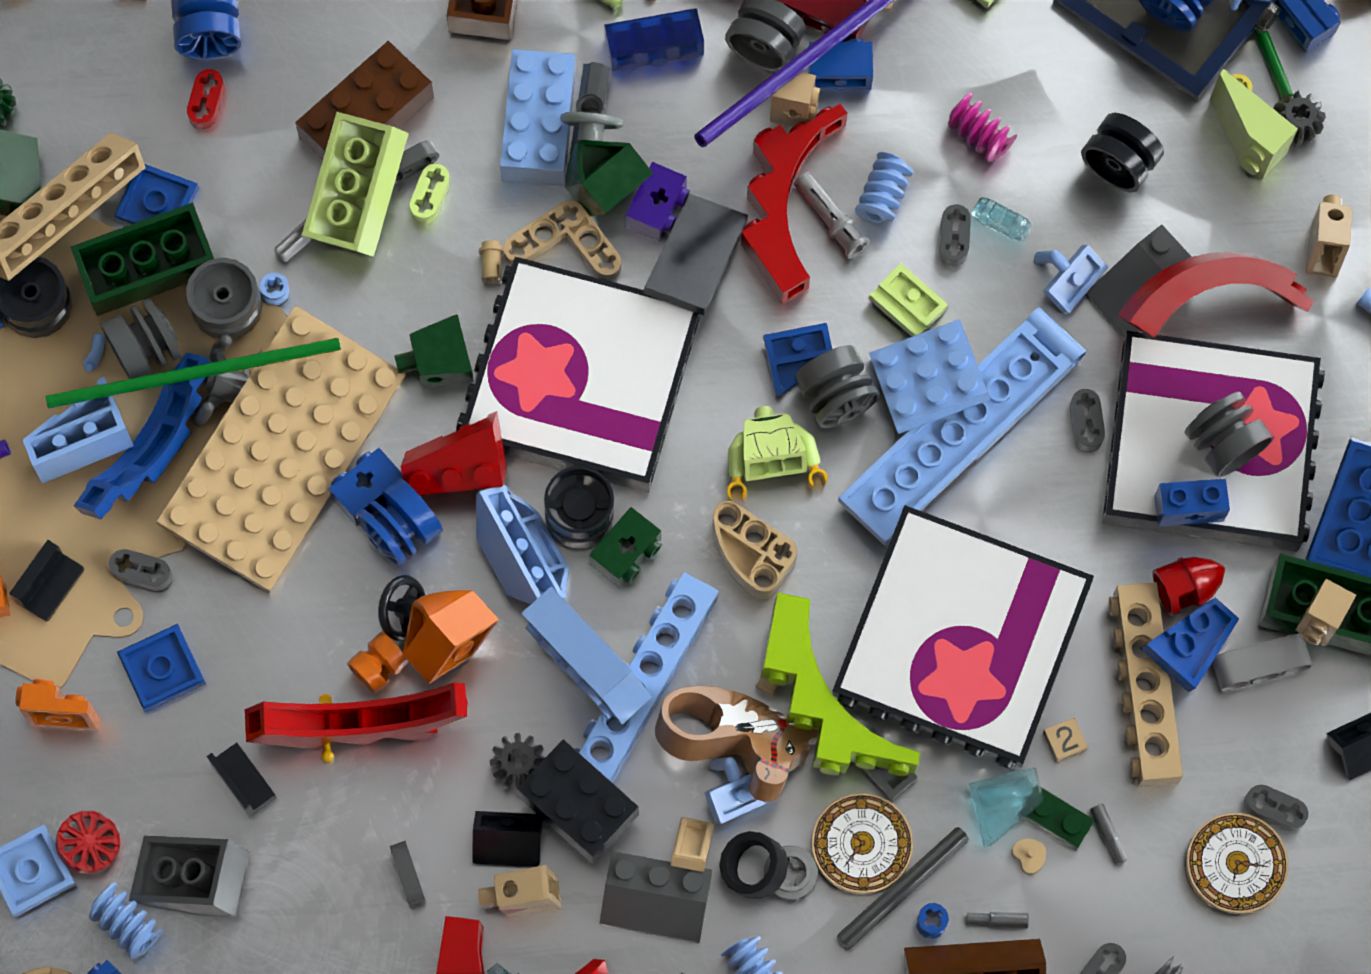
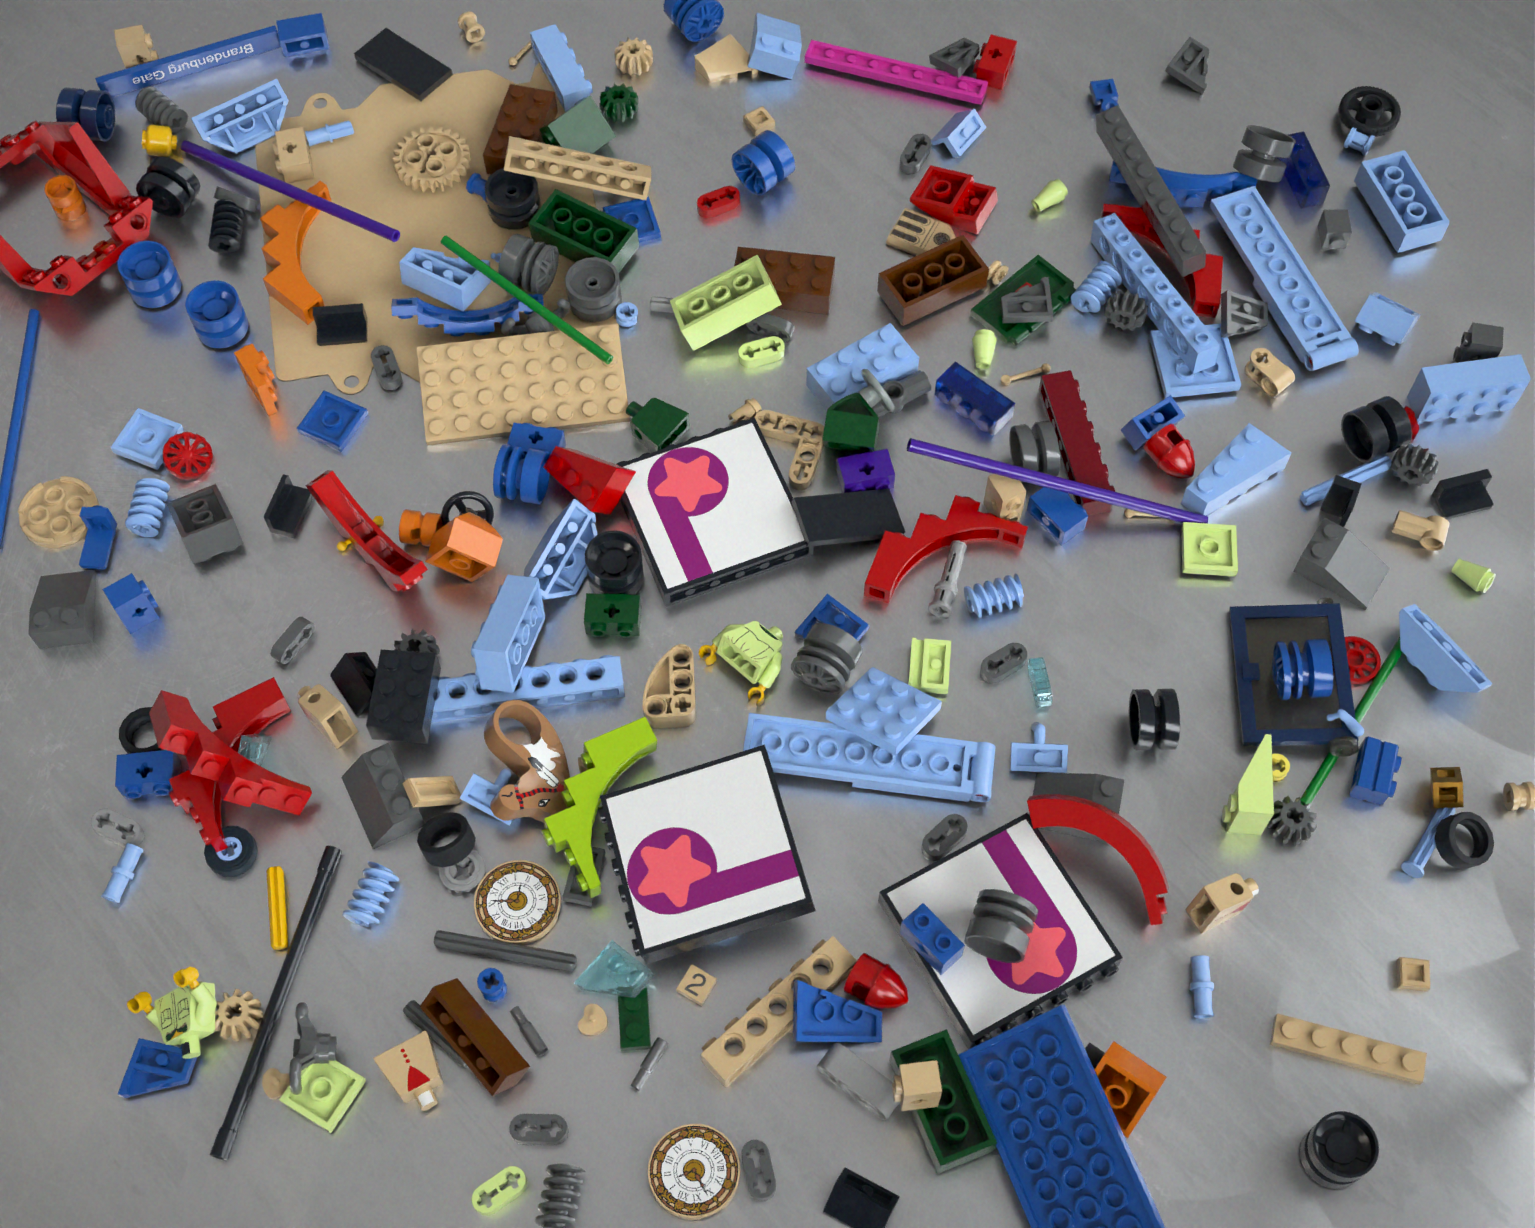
camera: 55 degrees right, 10 degrees down
dark pink piece [948,93,1017,162] -> none

